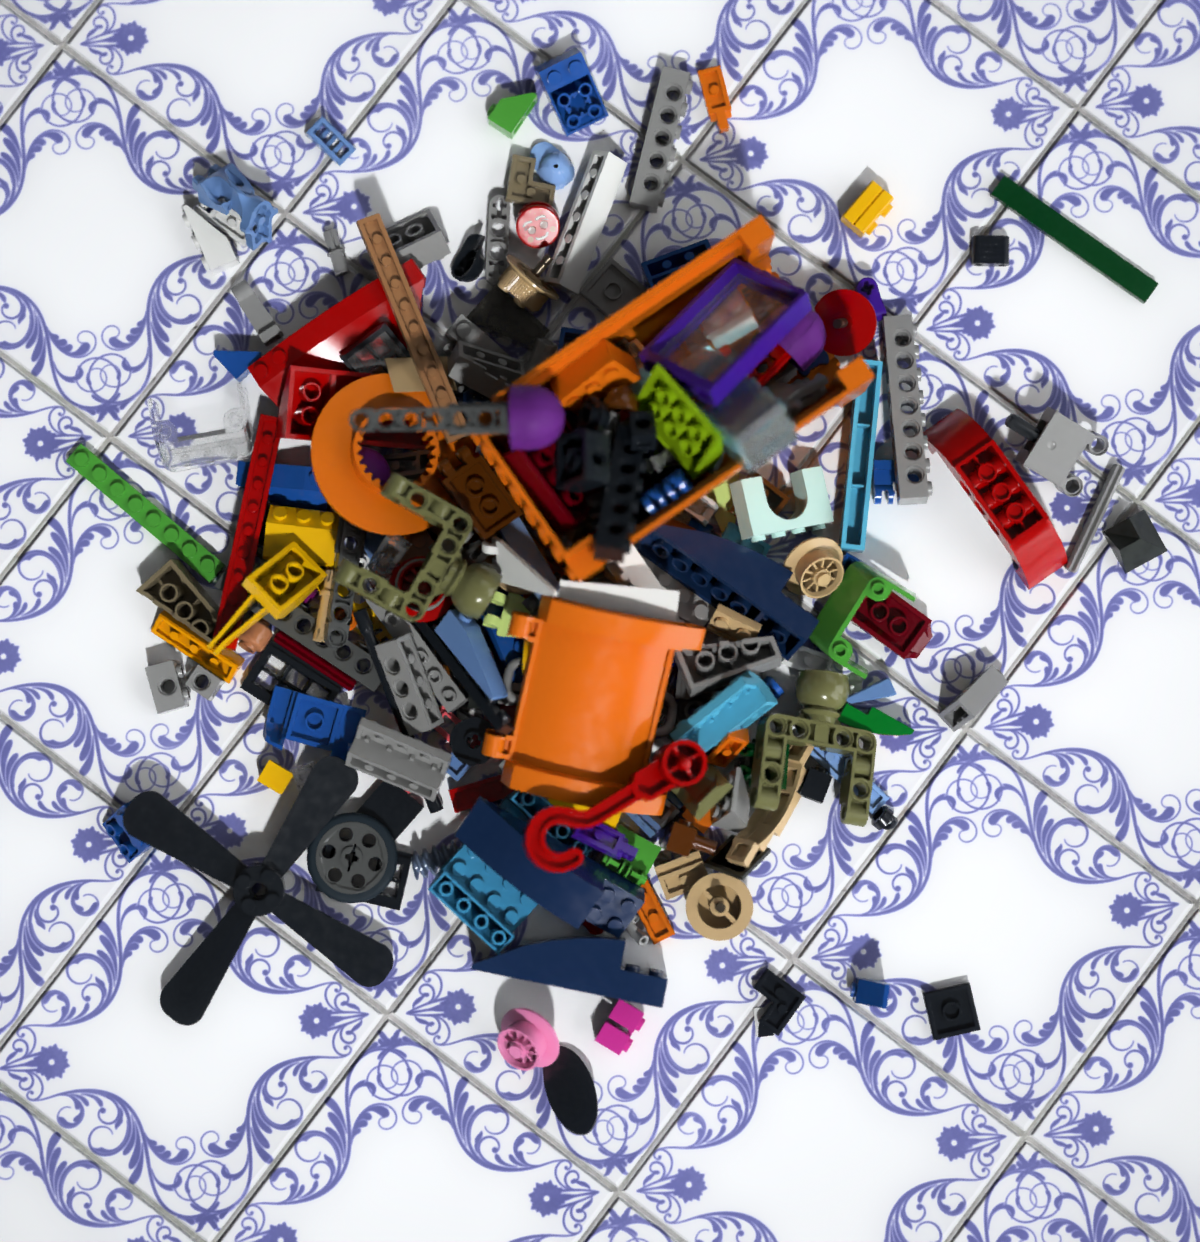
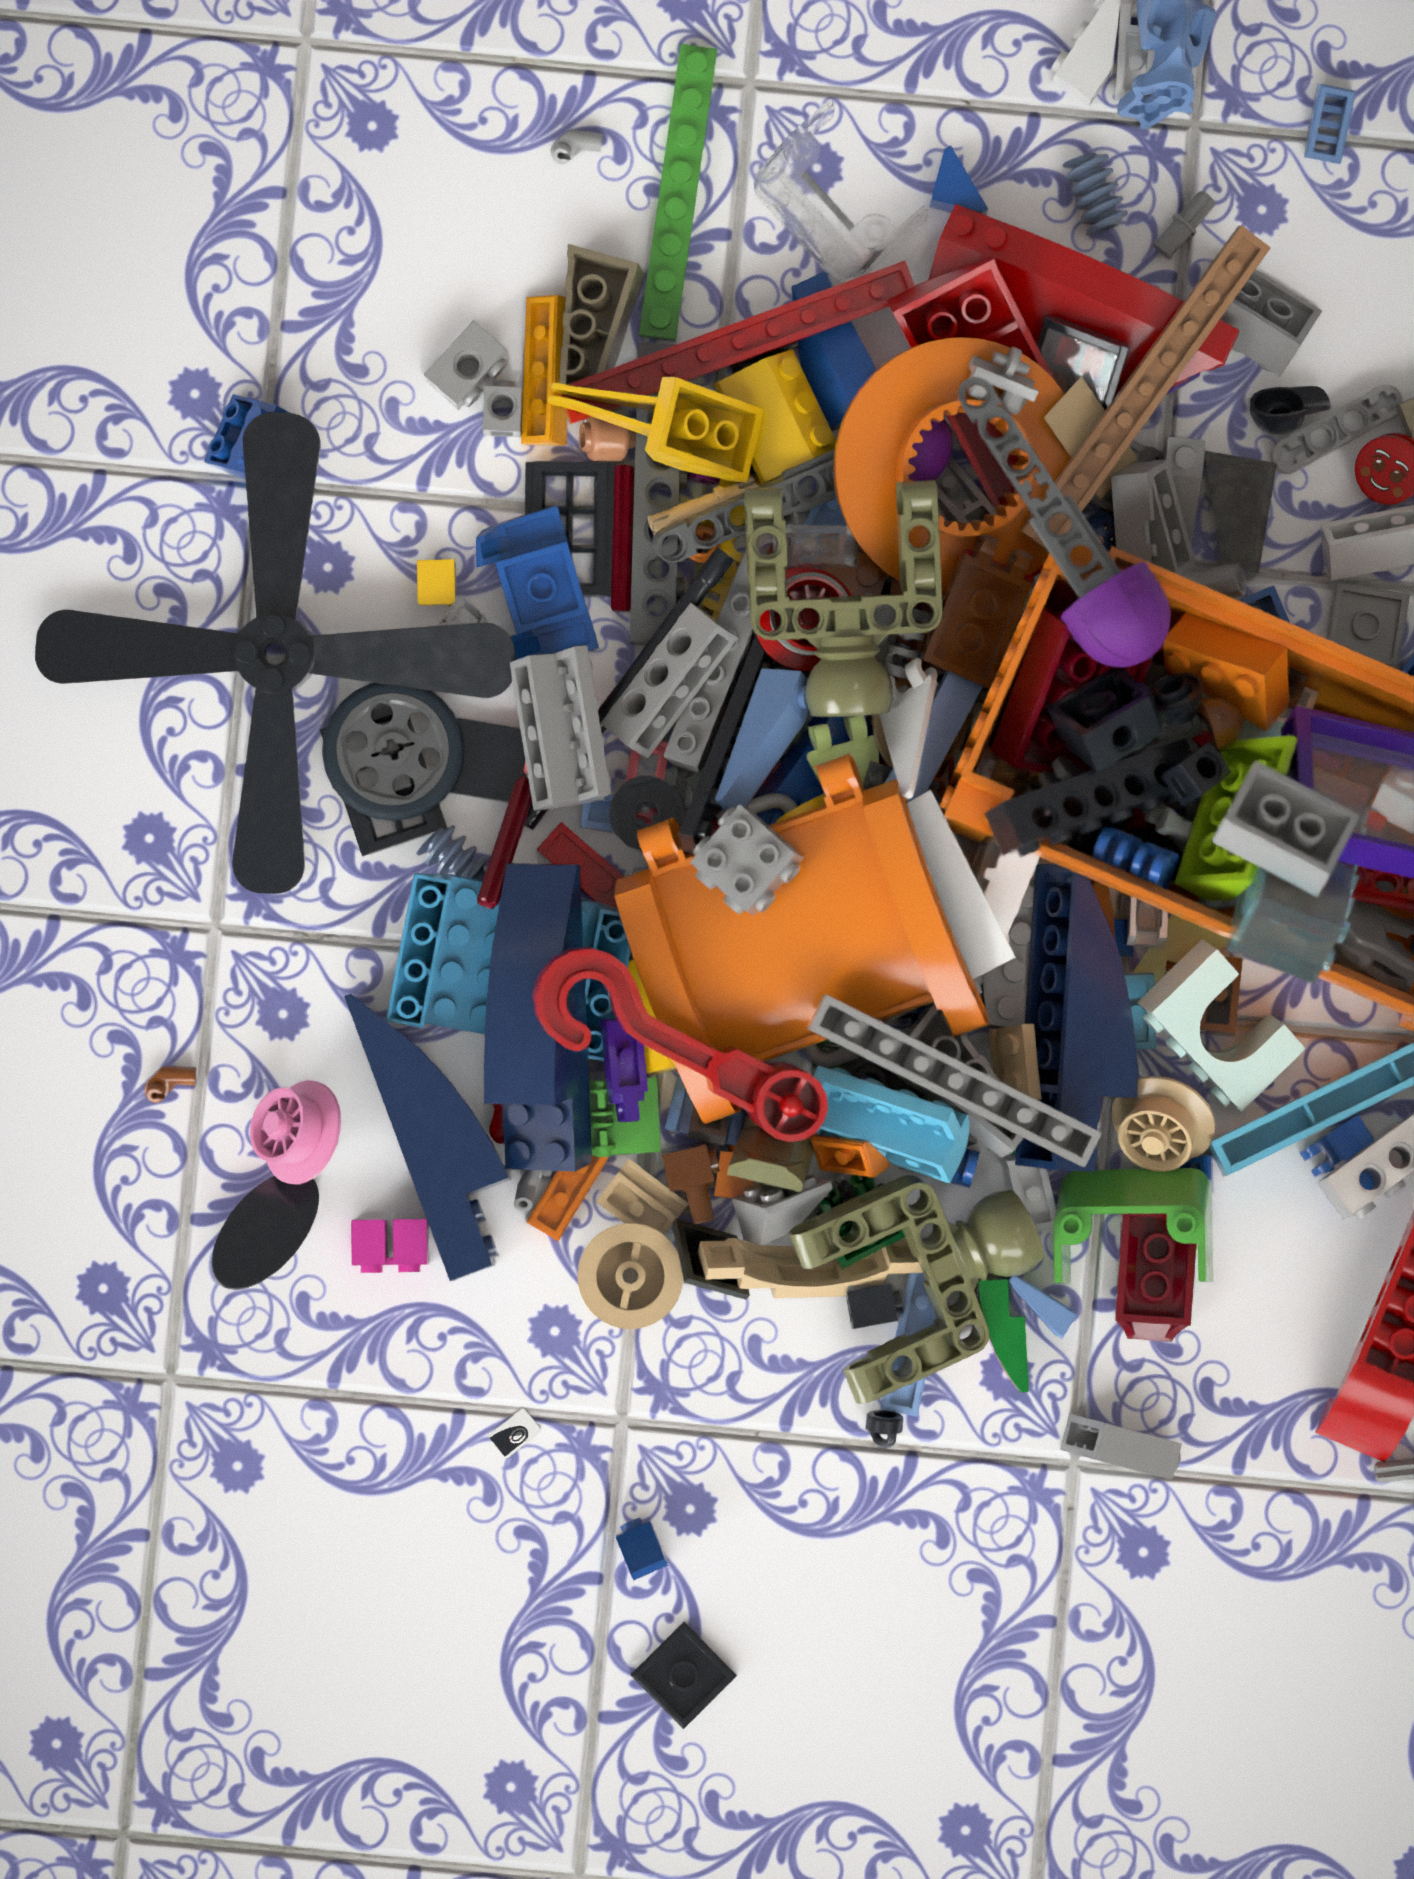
camera: 55 degrees right, 0 degrees up
light grey leg [230,280,284,347] -> none
tan piece [497,253,559,312] -> none
black tile [753,968,806,1036] -> none
none -> dark orange arm [144,1066,197,1103]
none -> dark red axle [477,776,532,909]
none -> light grey arm [550,129,603,164]
none -> light grey brick [690,804,804,915]
none -> light grey brick [806,994,1102,1168]
none -> light grey hips [967,347,1039,415]
none -> sand blue piece [1062,153,1128,236]
none -> light grey slope [1212,760,1360,897]

